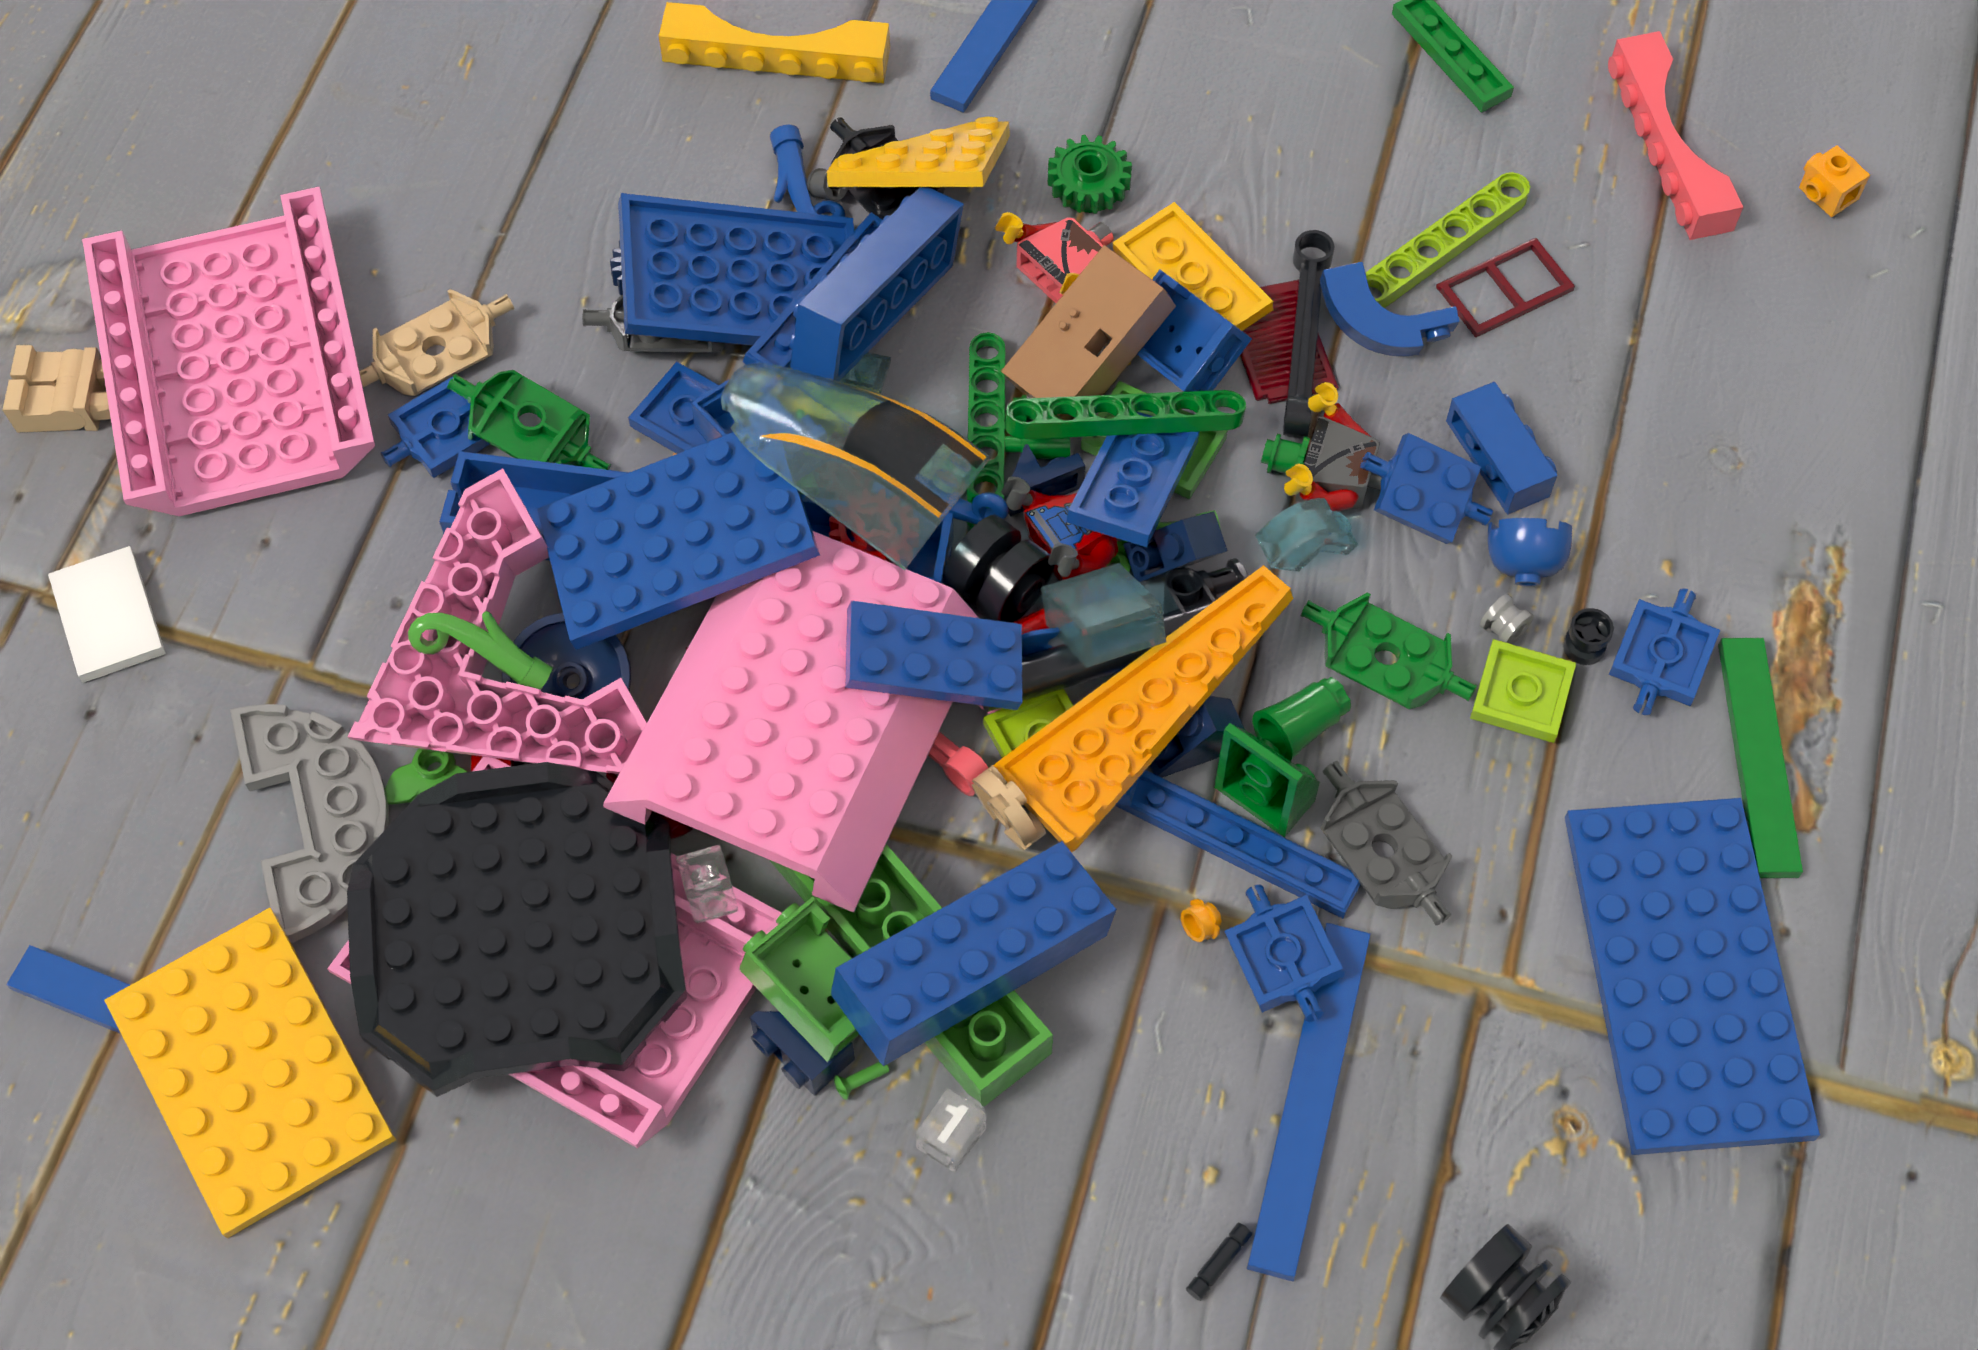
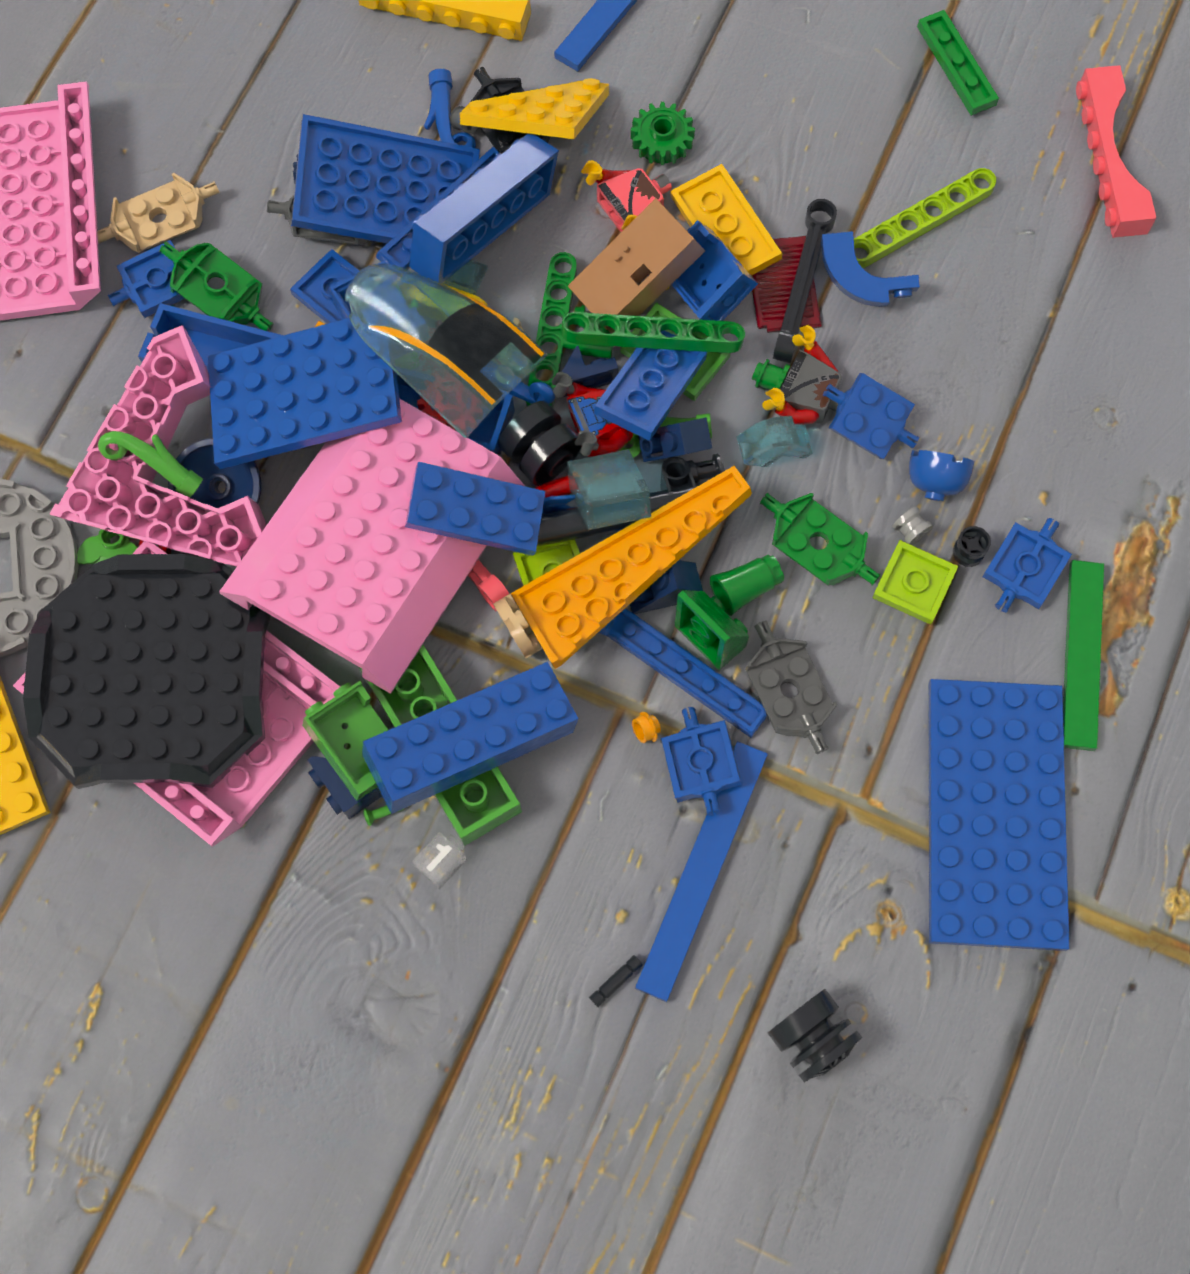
camera: 10 degrees right, 10 degrees up
clear bracket [676,844,738,923] -> none
dark red window [1436,238,1575,338] -> none
blue brick [1446,381,1558,515] -> none

